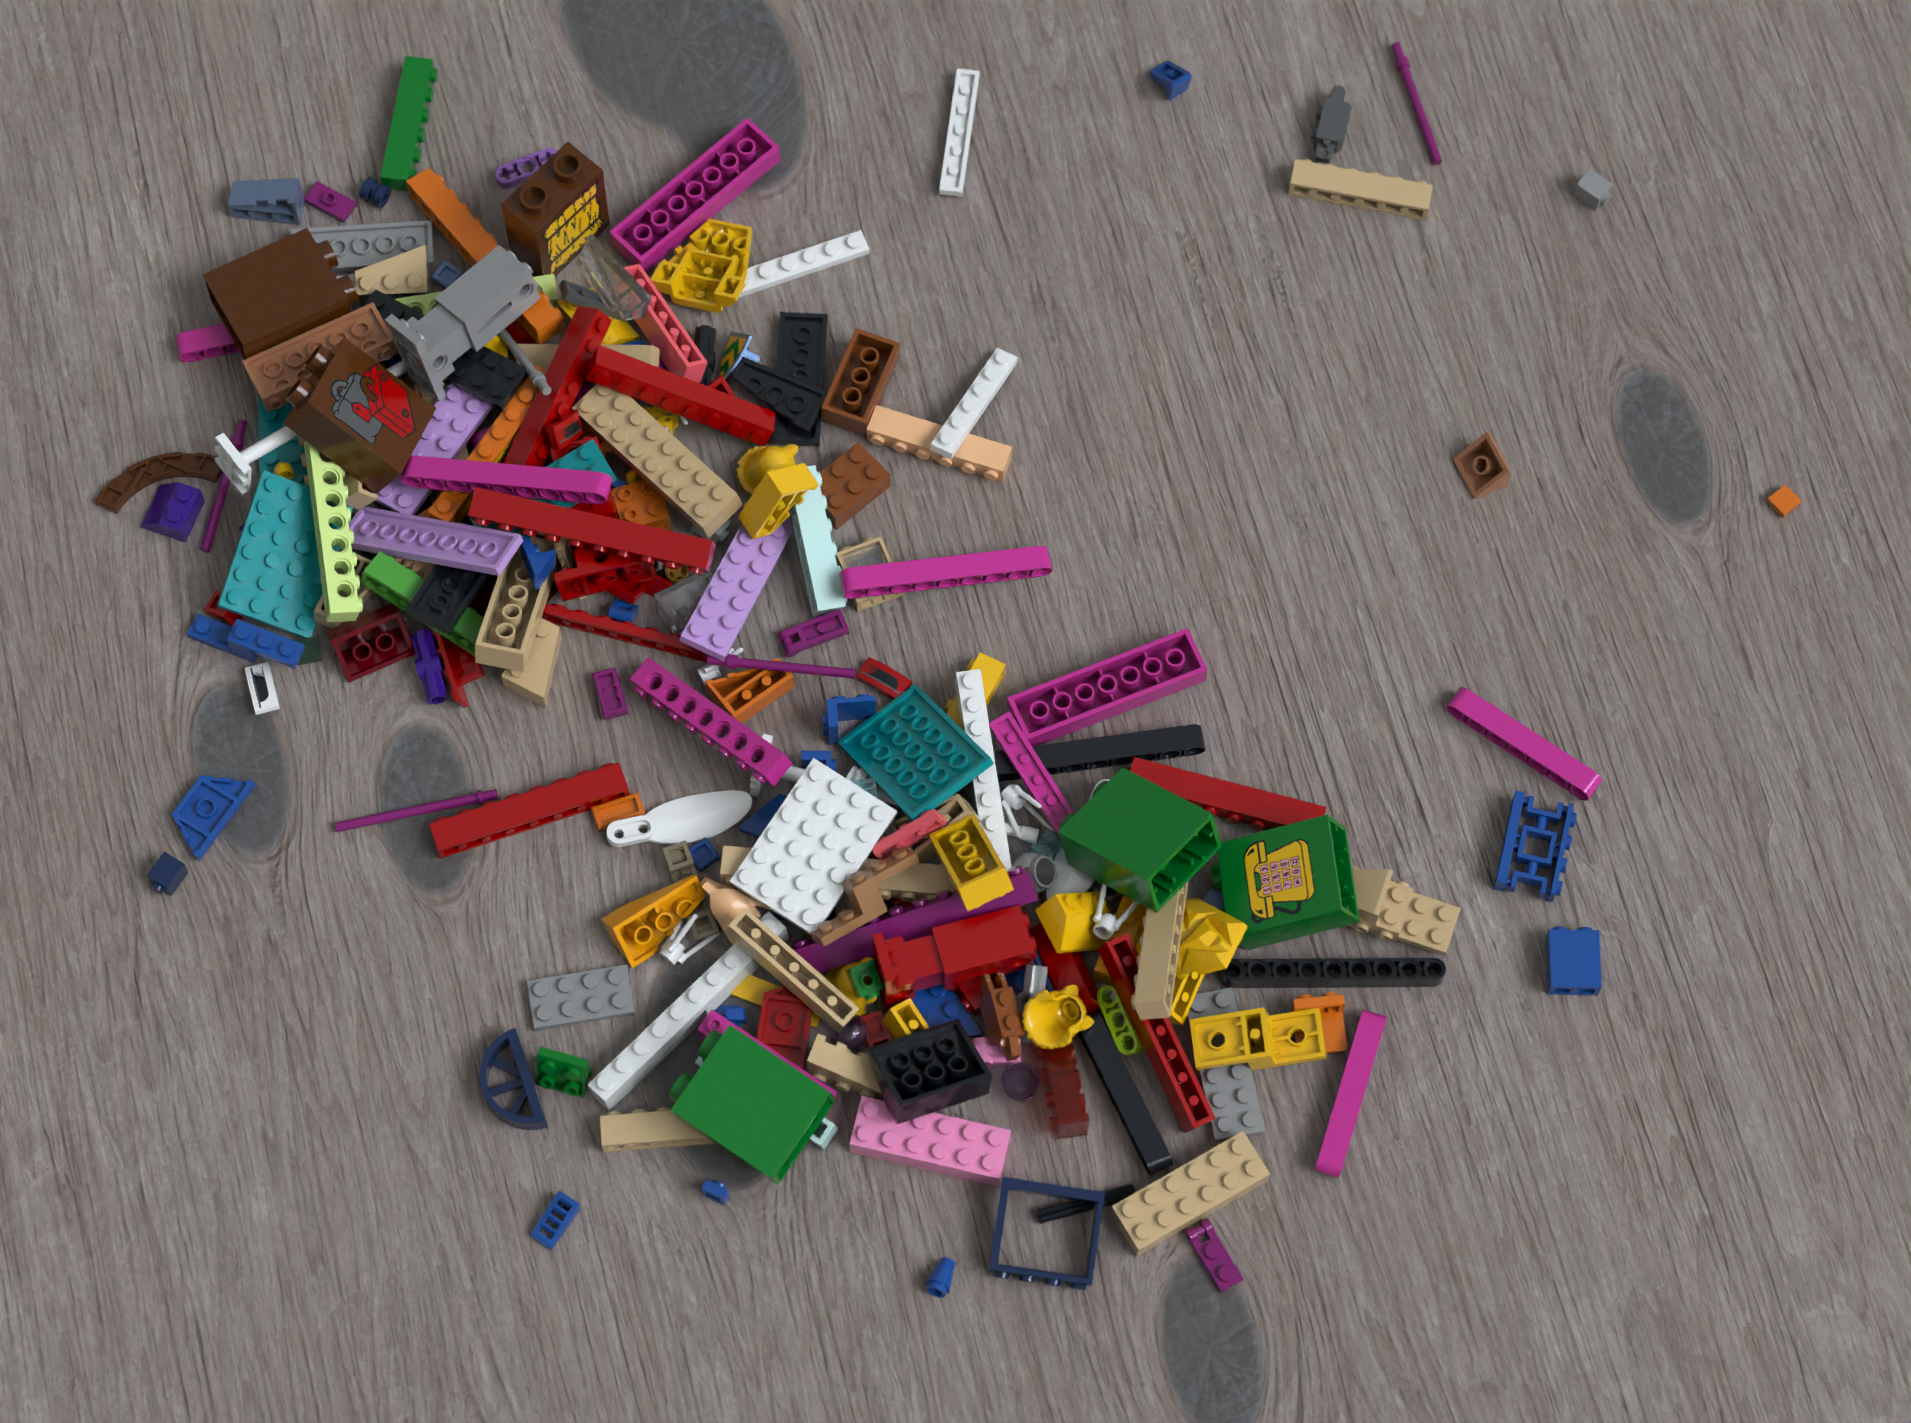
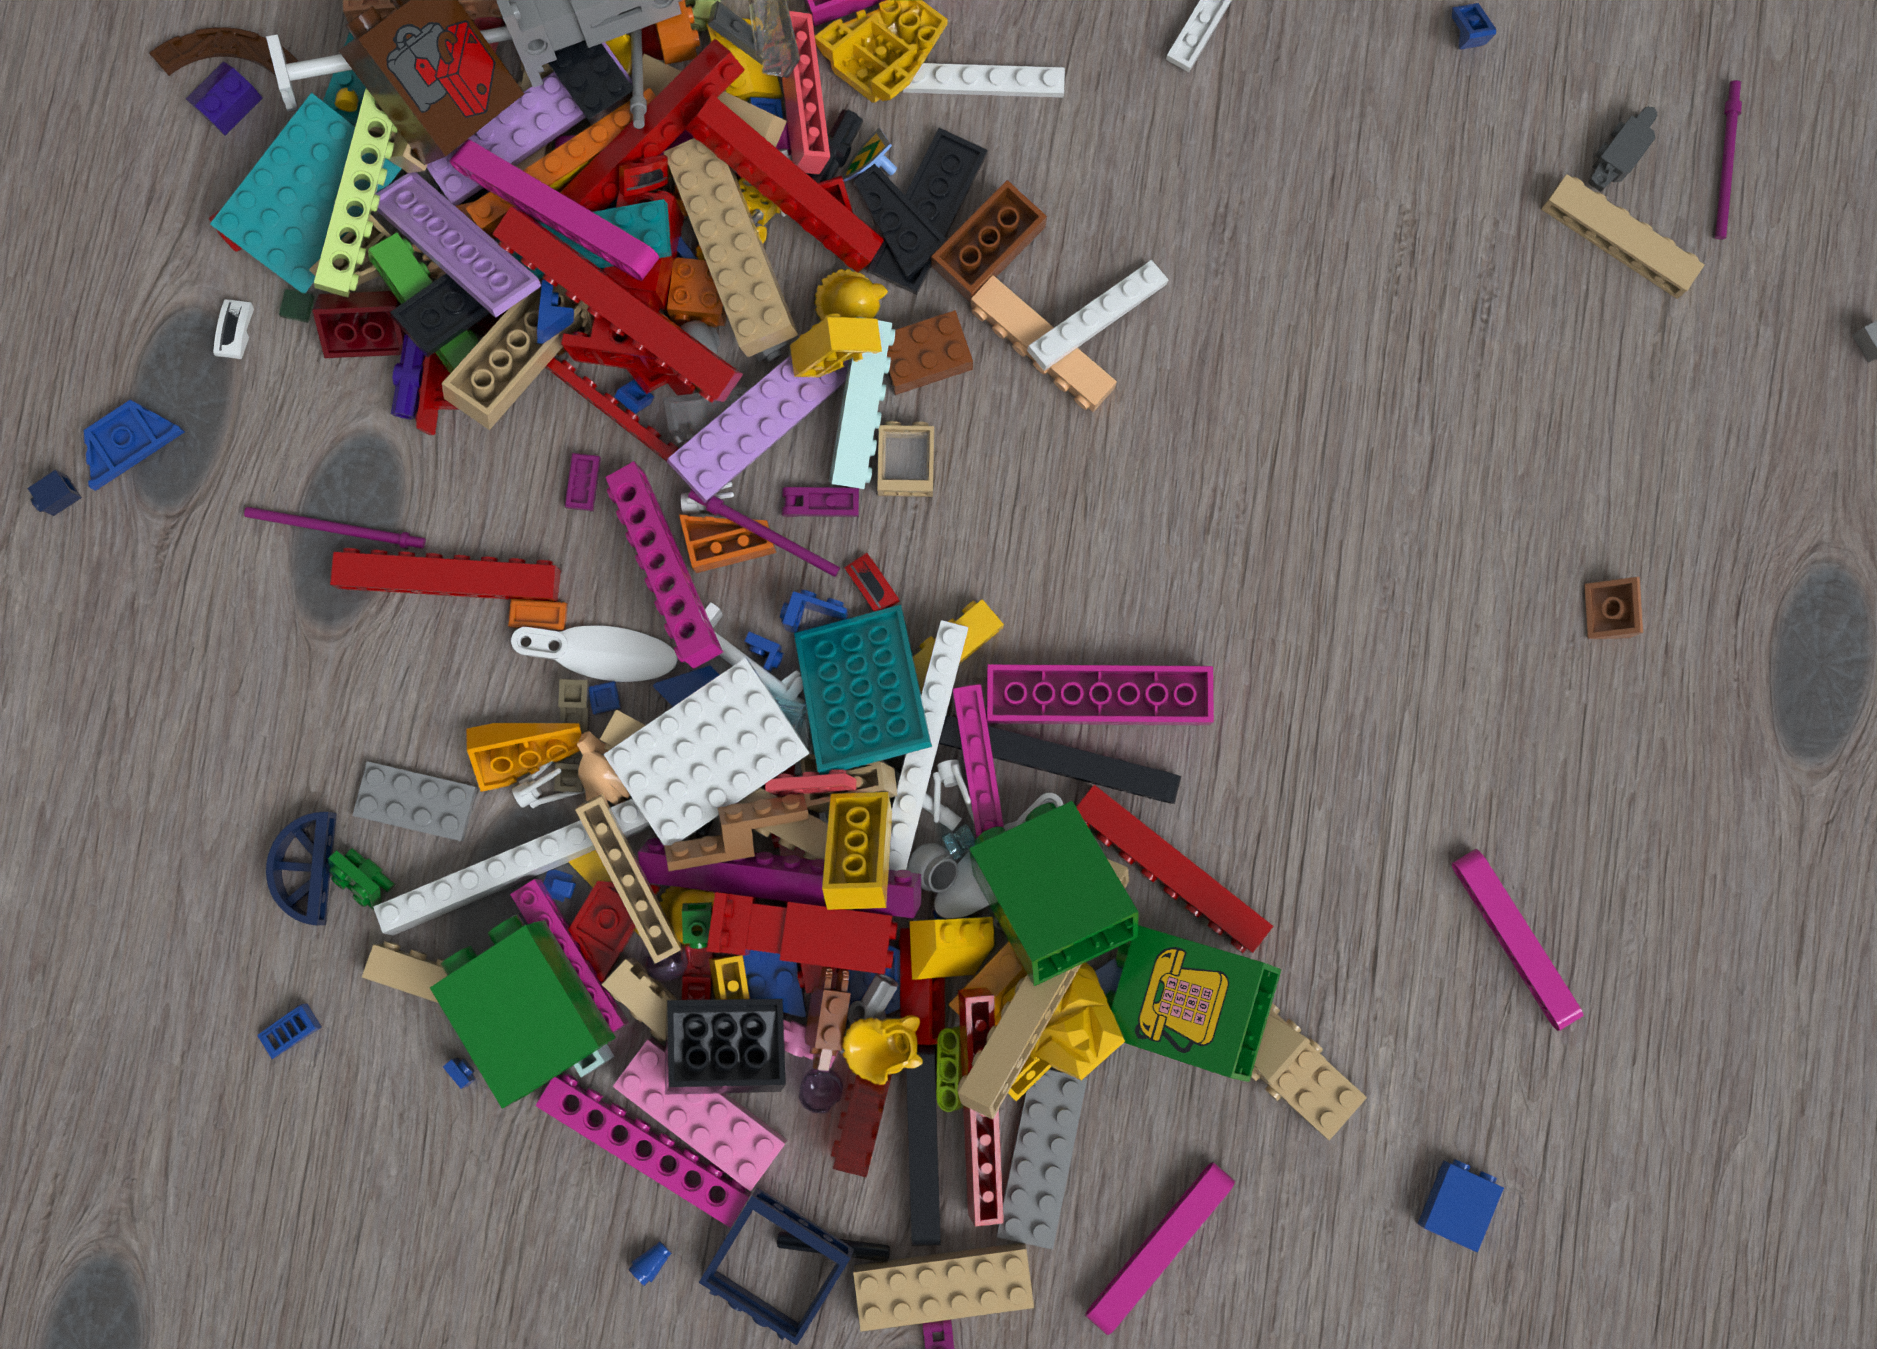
camera: 25 degrees right, 15 degrees up
blue bracket [187,613,305,669] -> none
magenta bar [200,419,248,553] -> none
tan wedge [501,618,562,708] -> none
dark pink beam [839,546,1053,599] -> none
white plant [1093,884,1140,940] -> none
yellow bracket [1190,1007,1327,1071] -> none
black beam [1220,958,1446,988] -> none
orange bracket [1291,992,1347,1054] -> none
blue fence [1493,790,1577,902] -> none
none -> dark pink brick [535,1073,751,1228]

